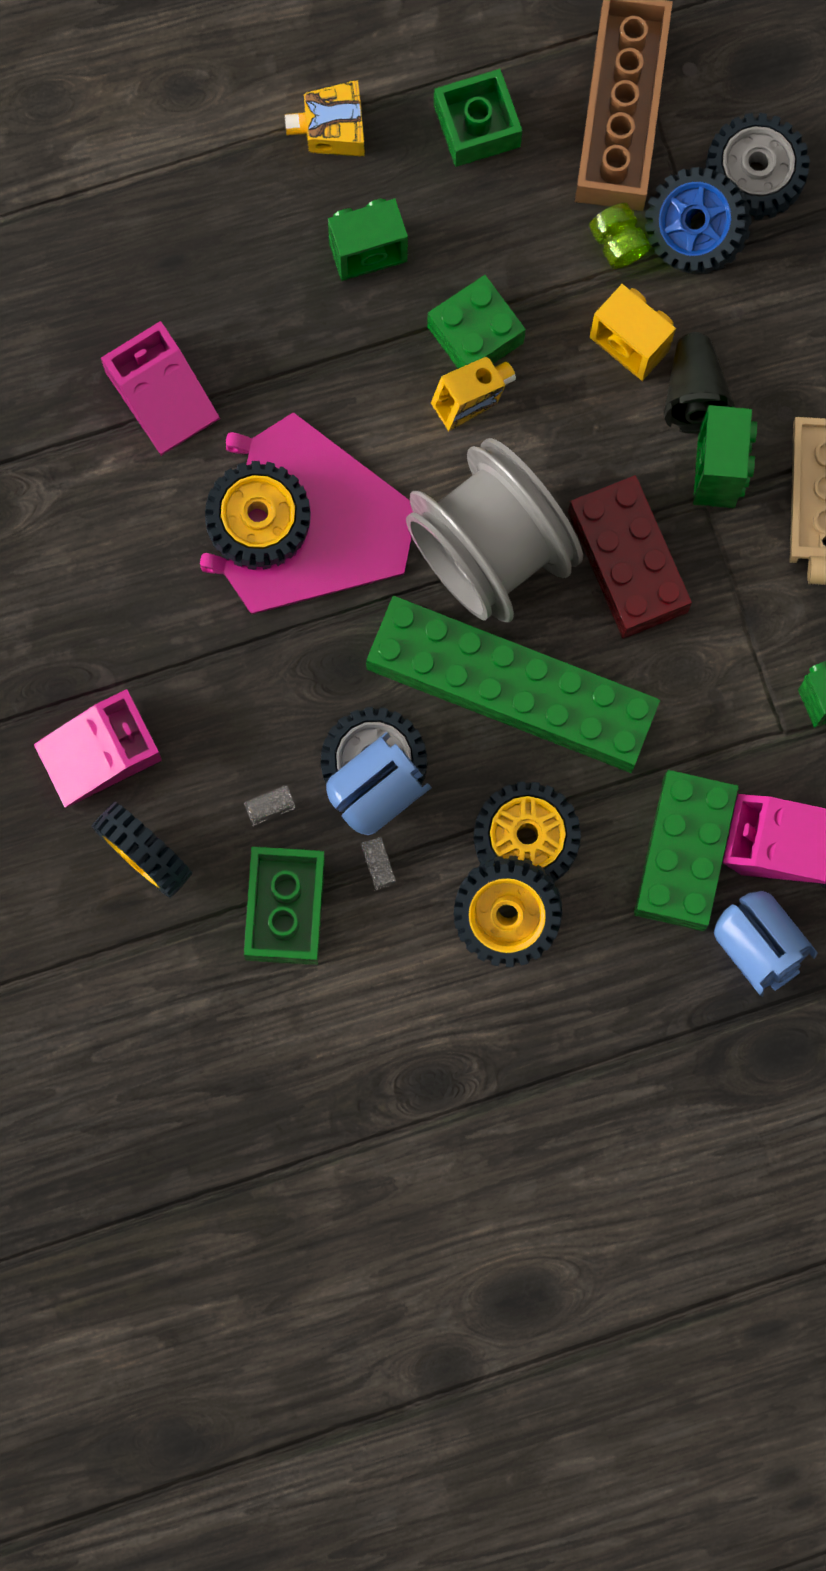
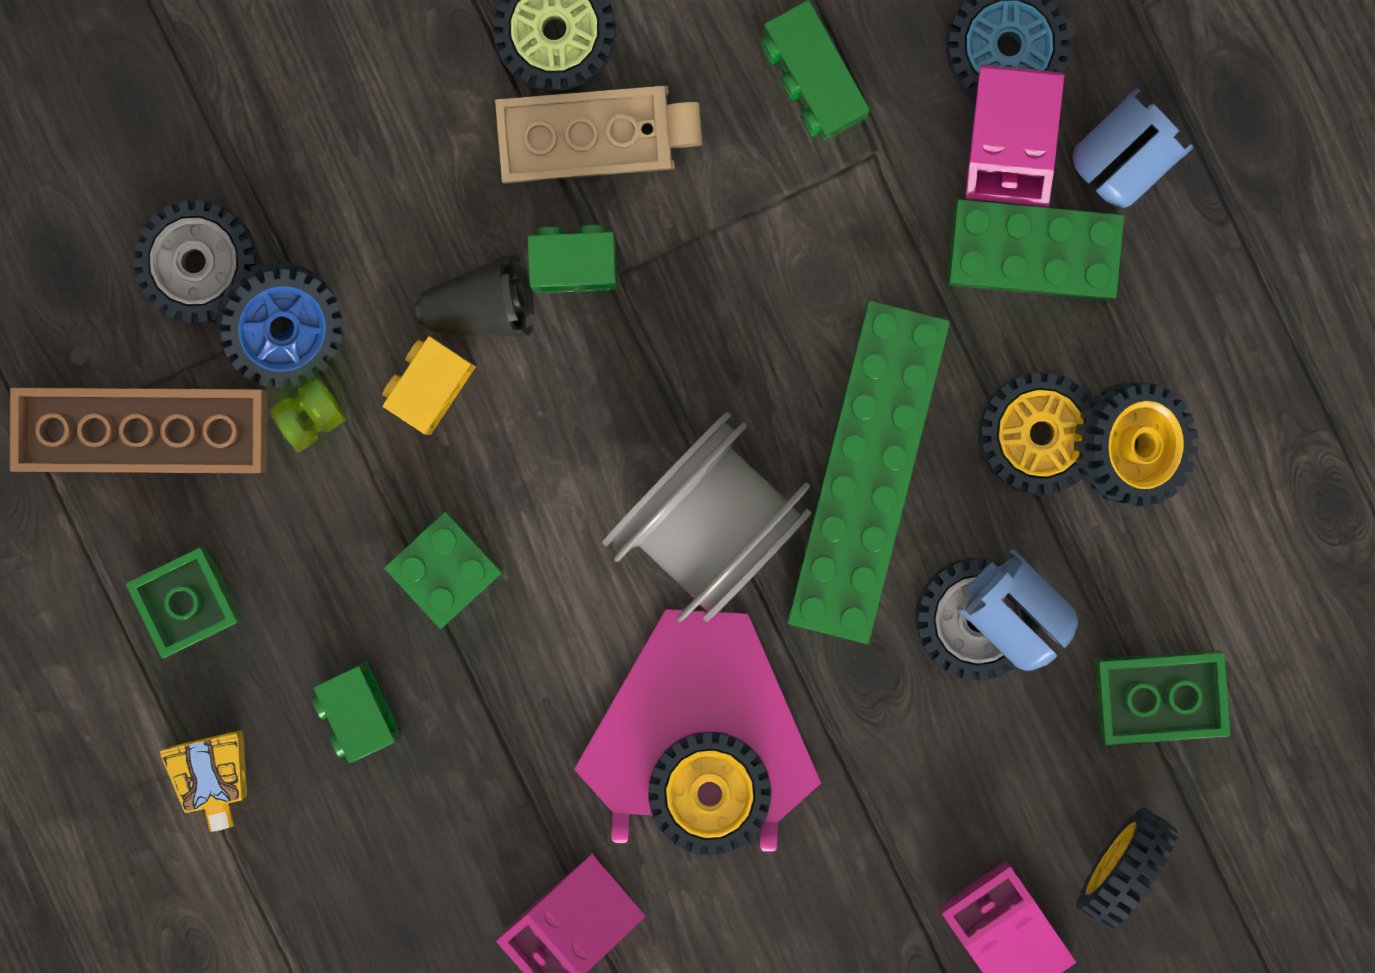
camera: 90 degrees left, 10 degrees up
clear piece [243,785,295,826] -> none
clear piece [361,837,396,891] -> none
yellow torso [431,357,516,431] -> none
dark red brick [568,475,692,639] -> none

